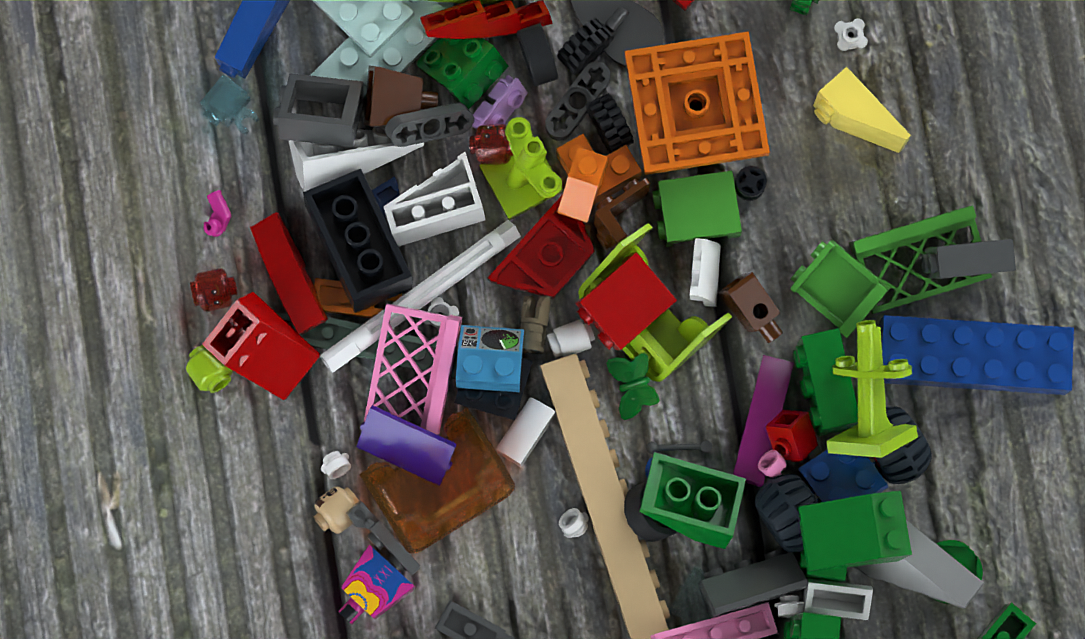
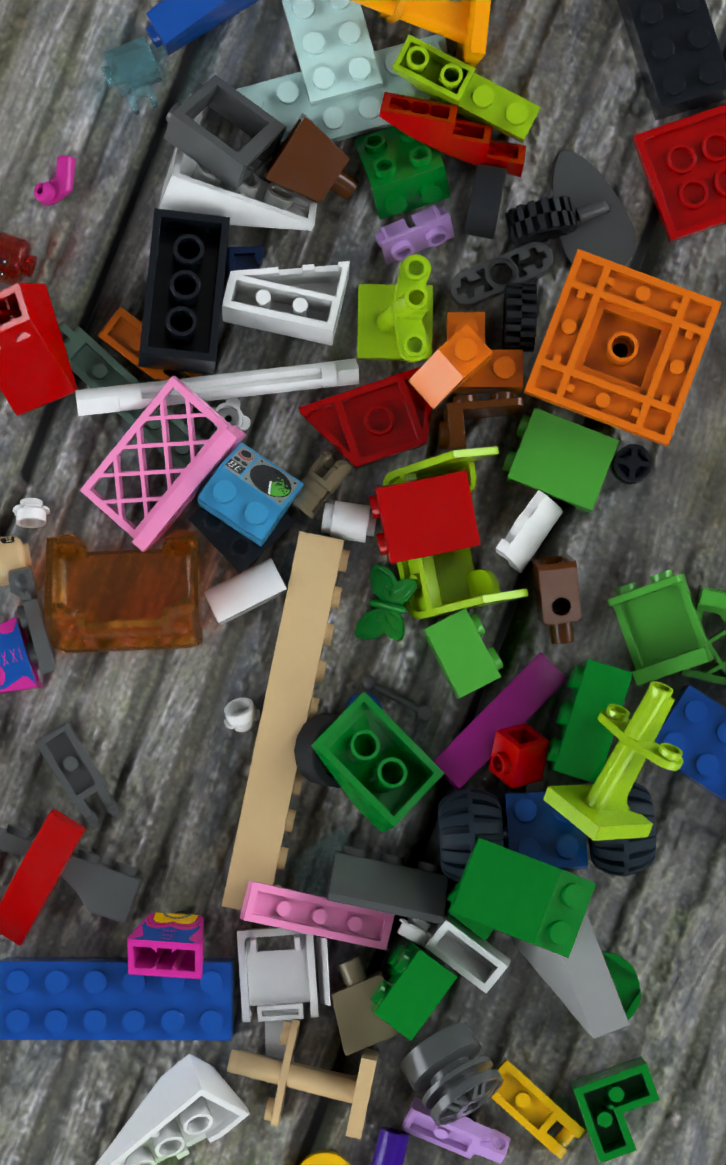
camera: 30 degrees right, 5 degrees up
red slope [250,212,328,335] -> none
dark purple piece [356,405,457,486] -> none
dark grey beam [385,103,474,147] -> none
clear red head [469,124,513,165] -> none
bright pink hinge [758,450,786,478] -> none
none -> bright green brick [423,608,503,699]

